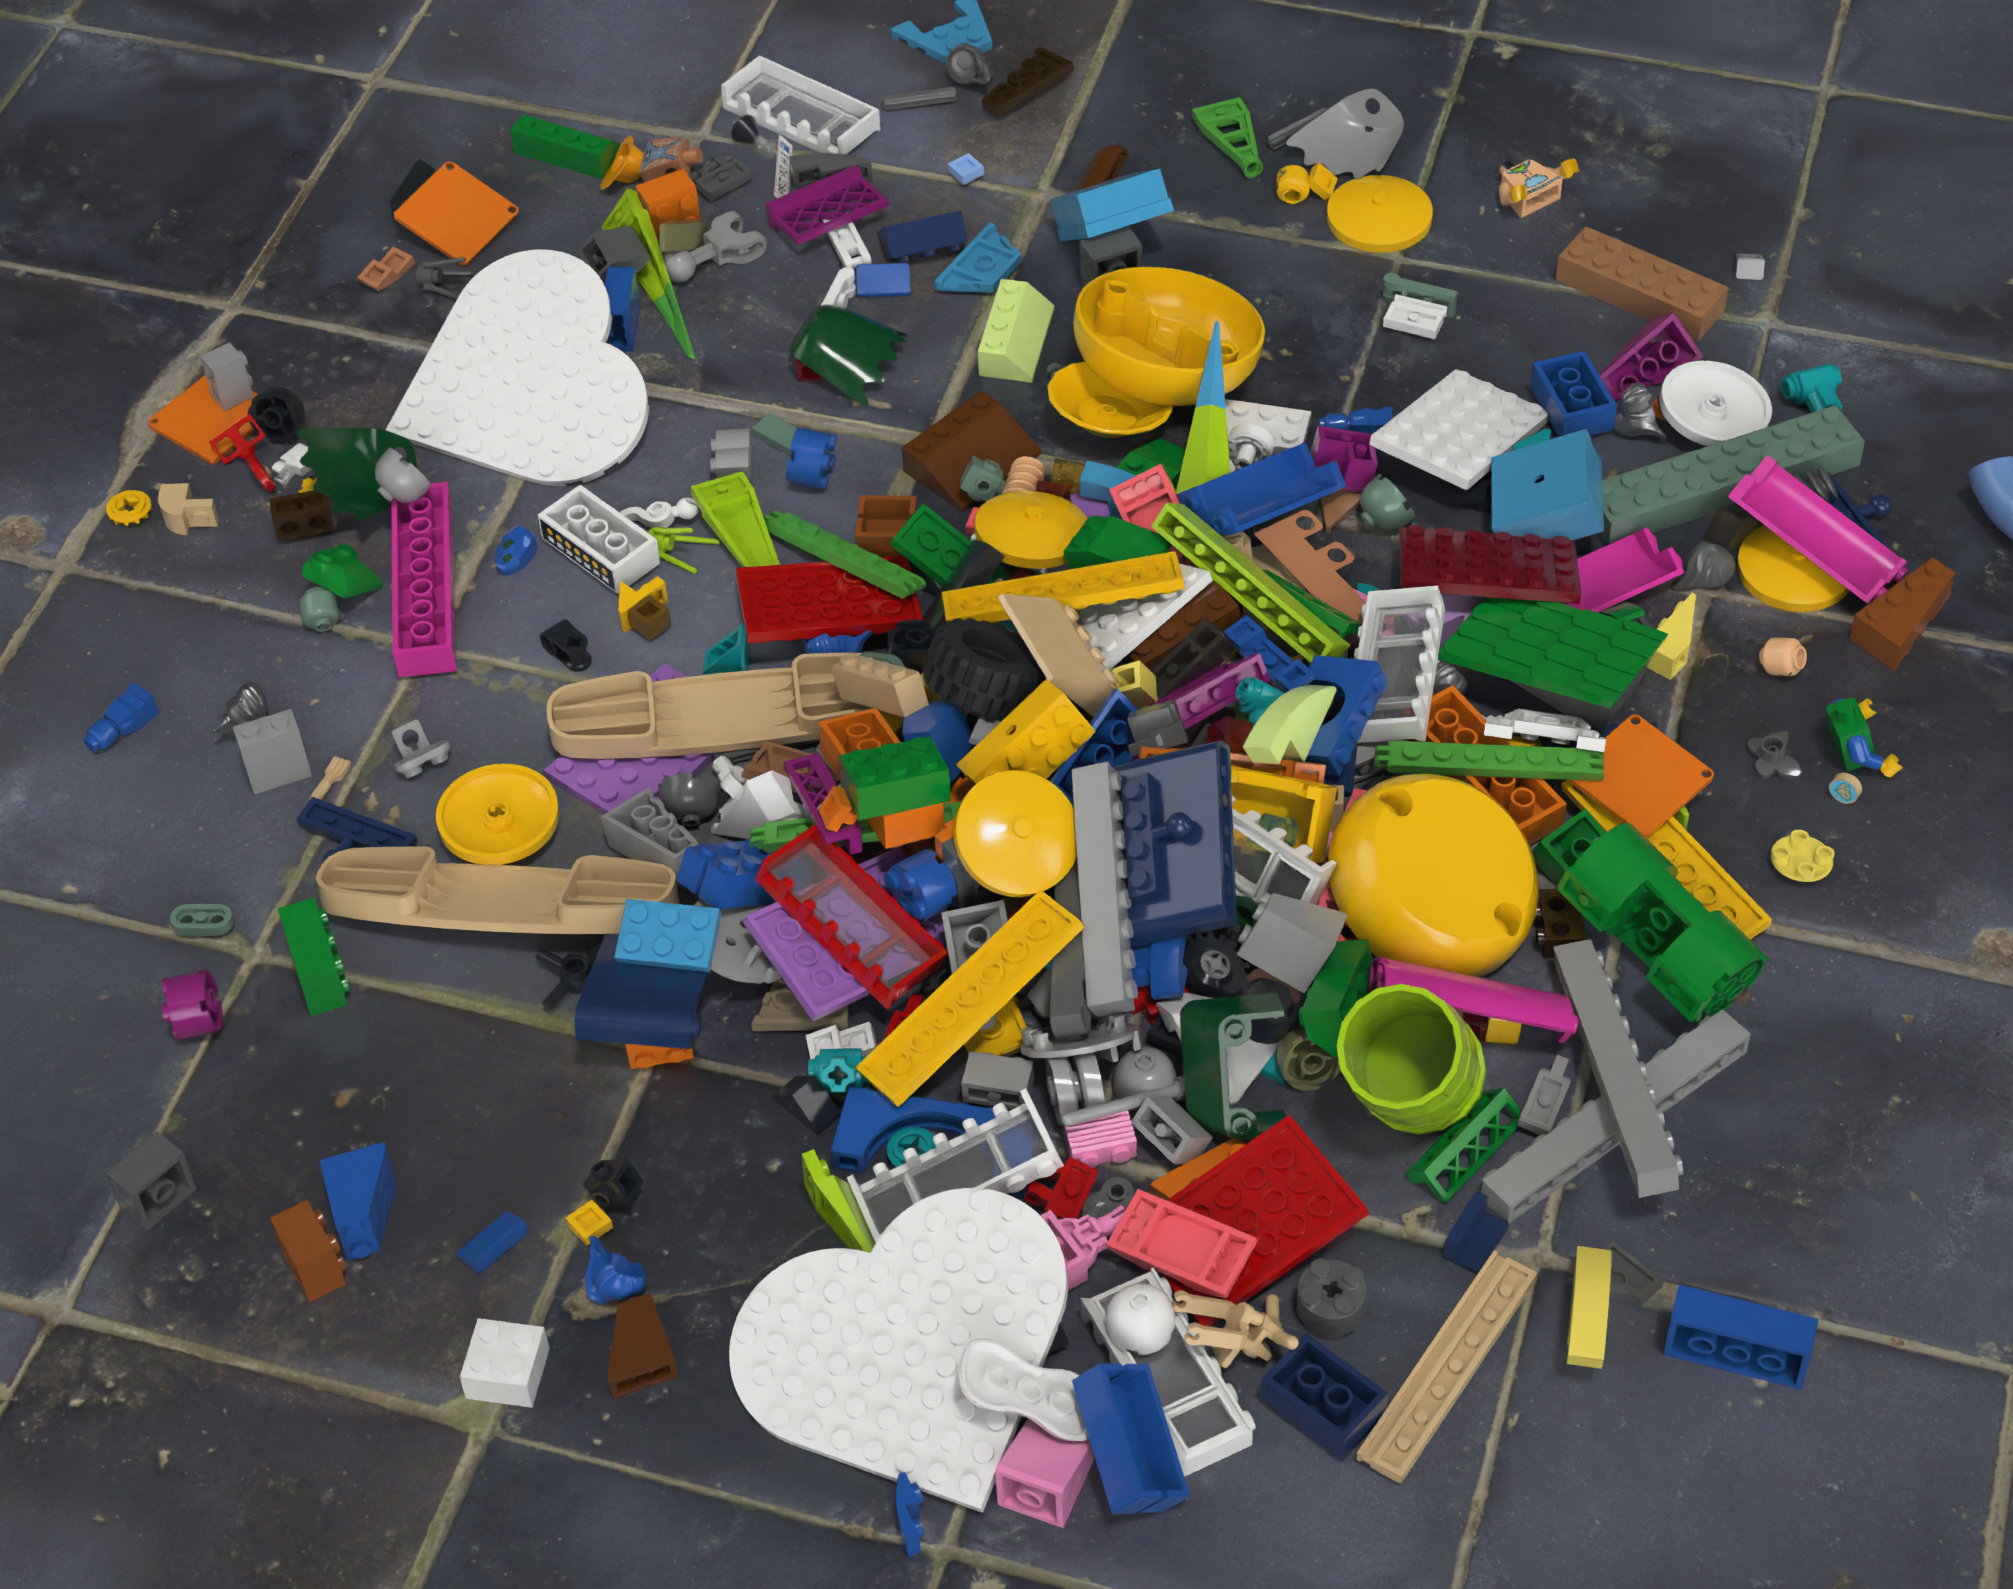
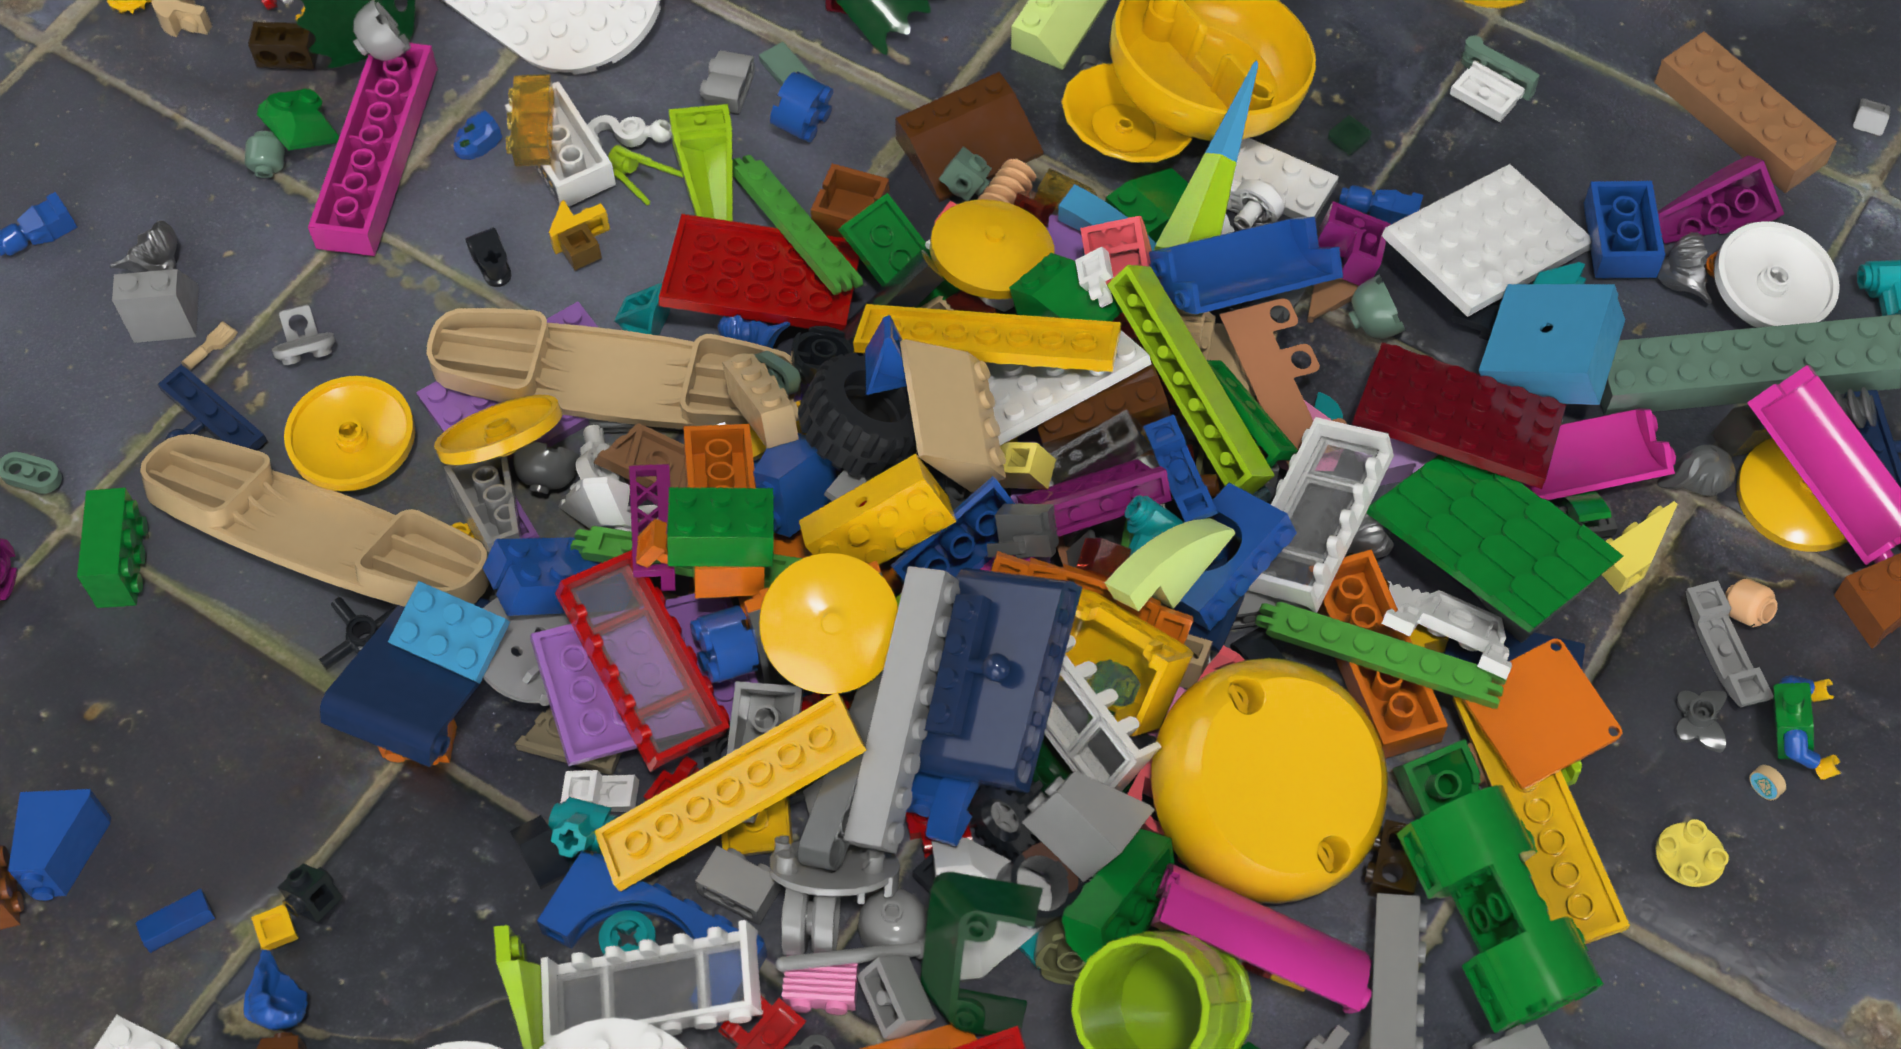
camera: 15 degrees right, 10 degrees up
none -> yellow dish [434,395,563,465]
none -> clear yellow brick [506,74,554,166]
none -> blue slope [865,315,907,395]
none -> white plate [1075,246,1113,308]
none -> clear green plate [1328,115,1372,155]
none -> light grey slope [1686,581,1774,708]

